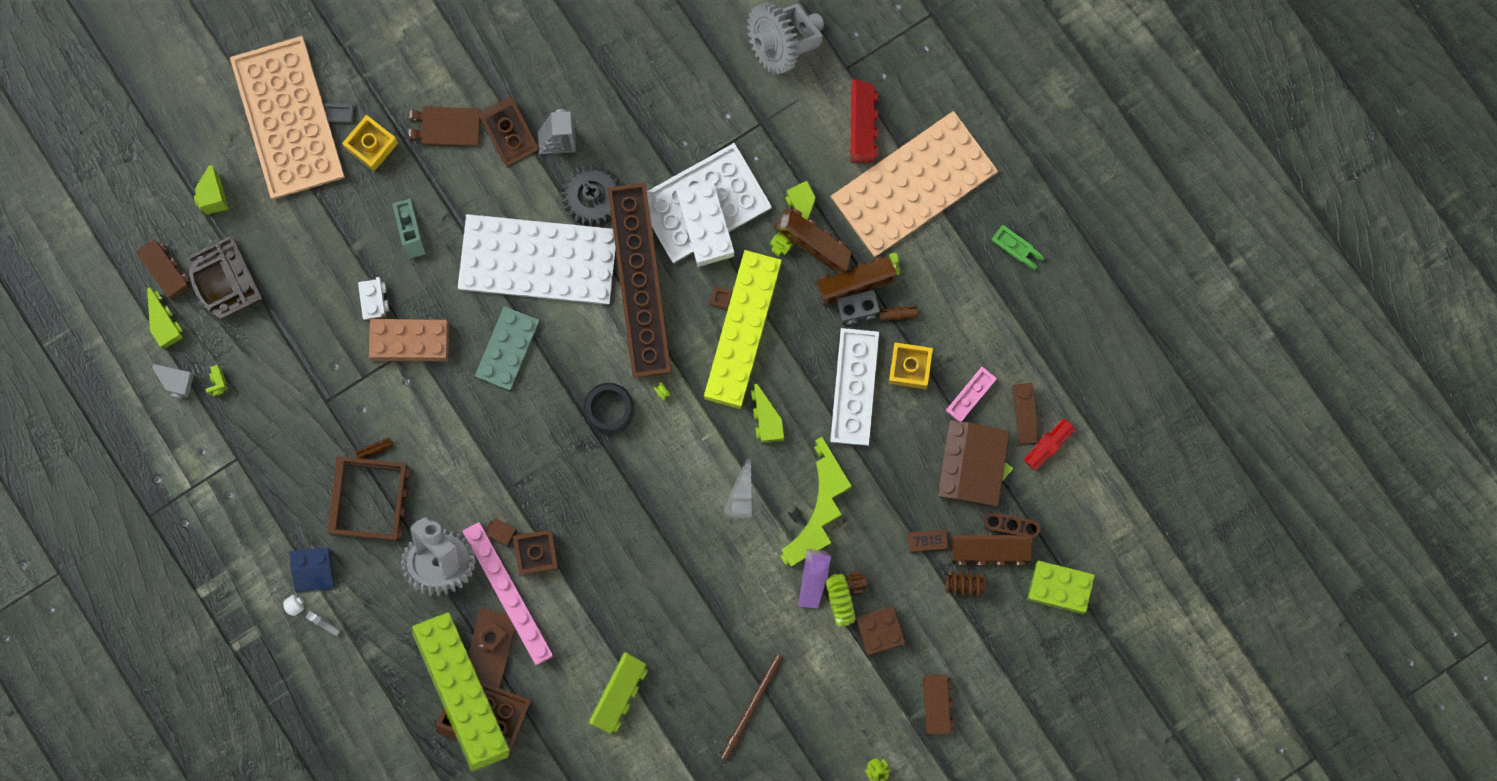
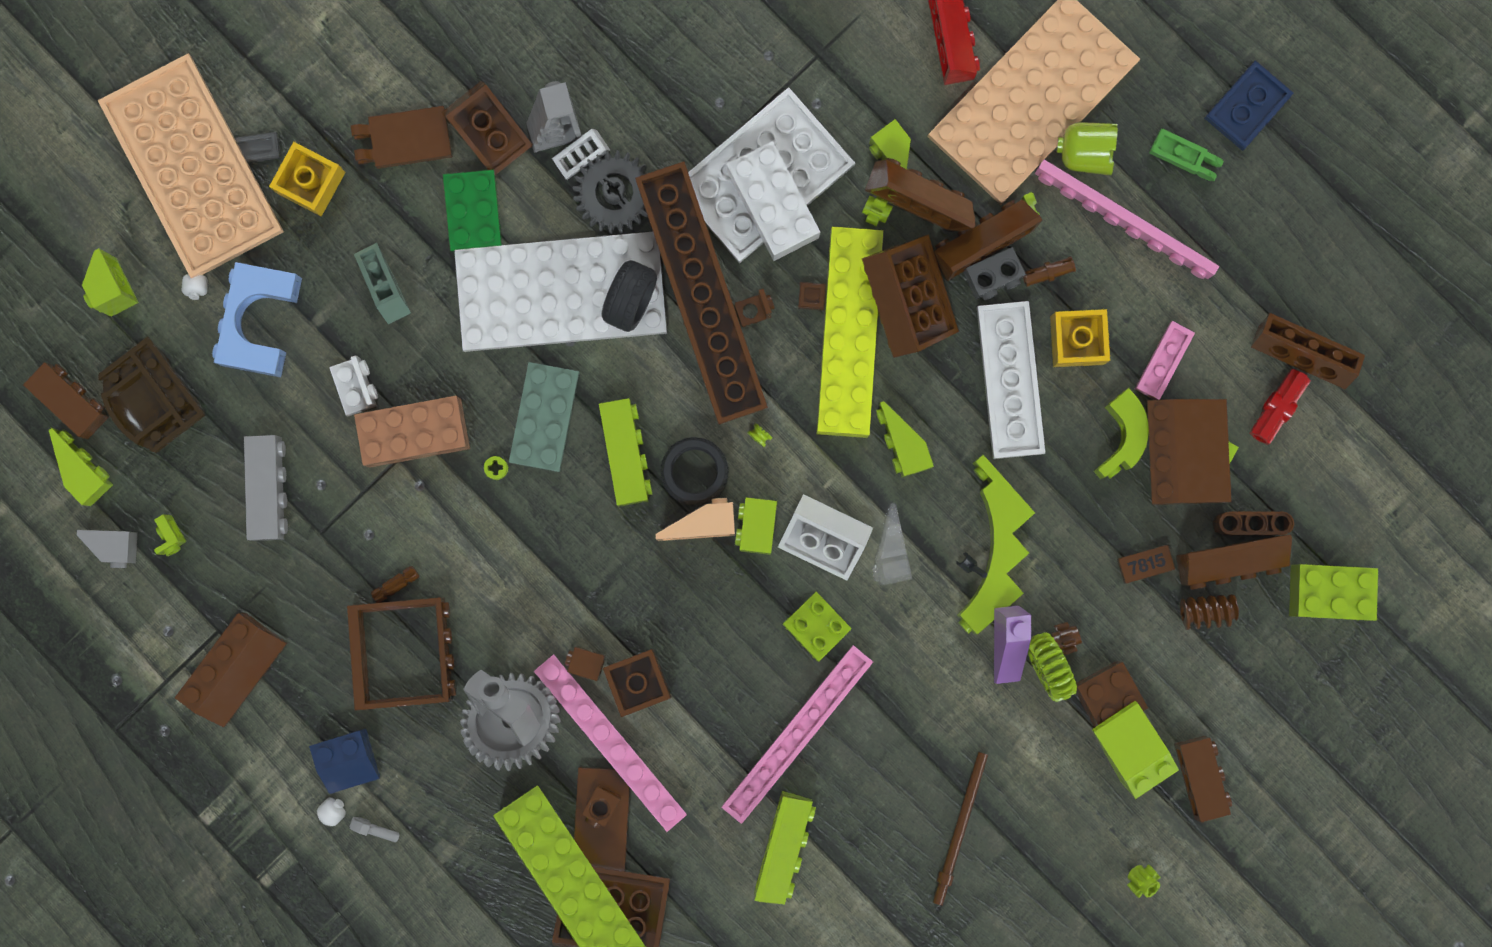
camera: 15 degrees left, 5 degrees up
reddish brown slope [1011,383,1038,445] -> none
none -> reddish brown slope [175,613,287,727]
none -> white piece [181,274,208,300]
none -> light blue arch [212,262,302,377]
none -> light grey brick [244,435,288,541]
none -> green plate [443,170,502,252]
none -> lime bush [484,456,508,480]
none -> white slope [552,129,610,179]
none -> lime brick [599,398,652,507]
none -> black tyre [601,260,657,332]
none -> light nougat slope [656,498,735,541]
none -> bright pink plate [722,645,873,824]
none -> reddish brown bracket [734,288,775,327]
none -> lime brick [735,498,777,555]
none -> white slope [778,494,873,580]
none -> lime hinge [783,592,852,662]
none -> reddish brown slope [862,234,959,358]
none -> bright pink plate [1035,160,1219,279]
none -> lime cylinder [1057,122,1118,175]
none -> lime slope [1092,701,1179,799]
none -> lime arch [1093,388,1149,479]
none -> dark blue tile [1204,60,1294,151]
none -> reddish brown brick [1251,313,1365,389]

